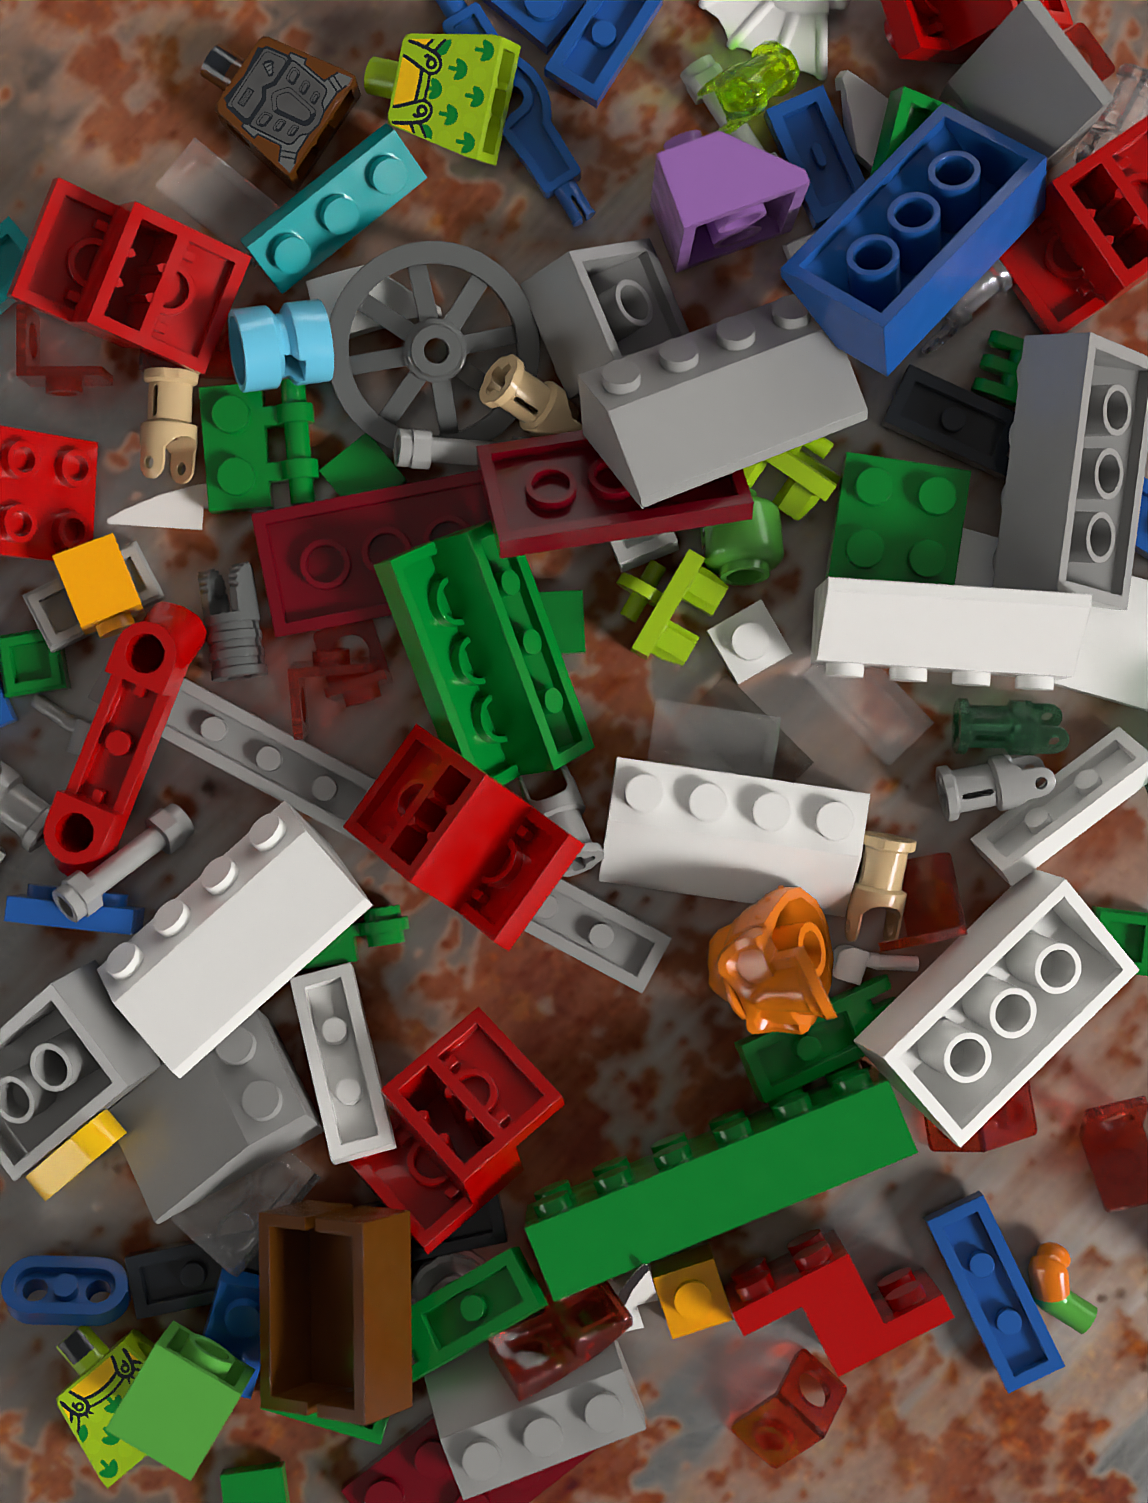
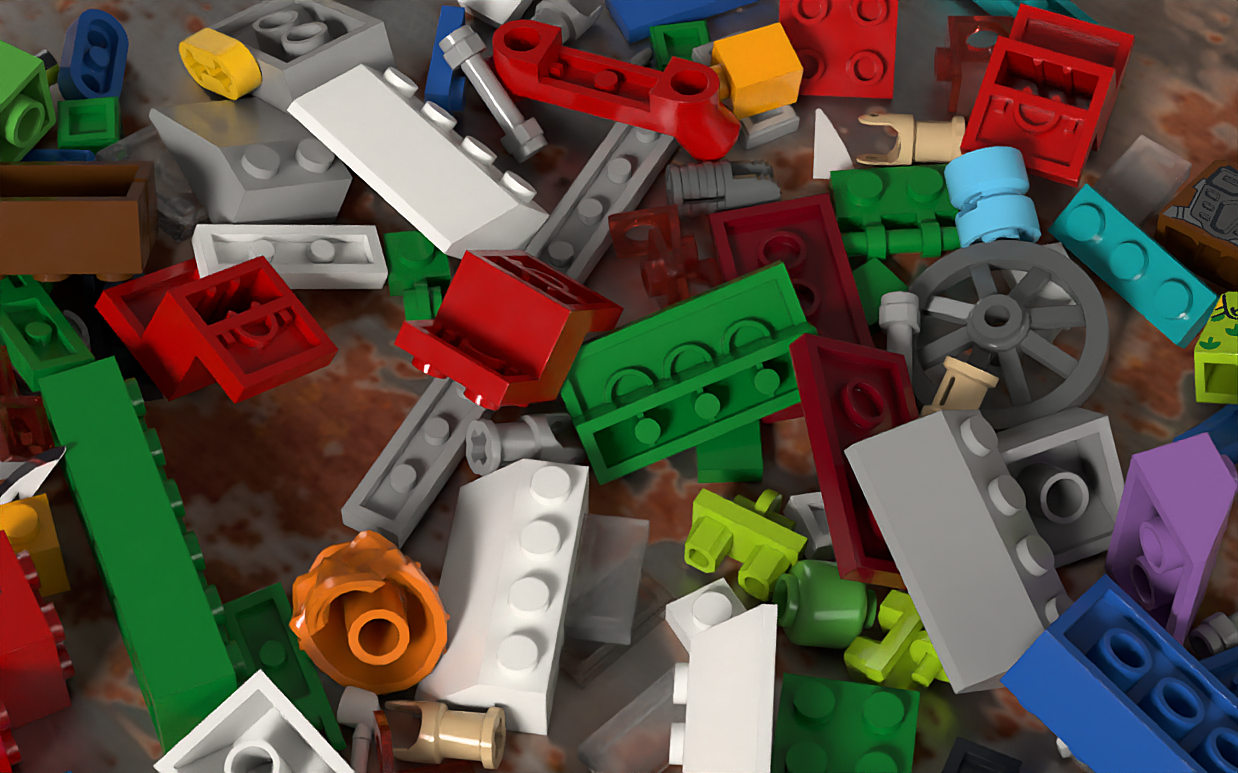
camera: 90 degrees right, 35 degrees down
none -> green tile [57,96,122,158]

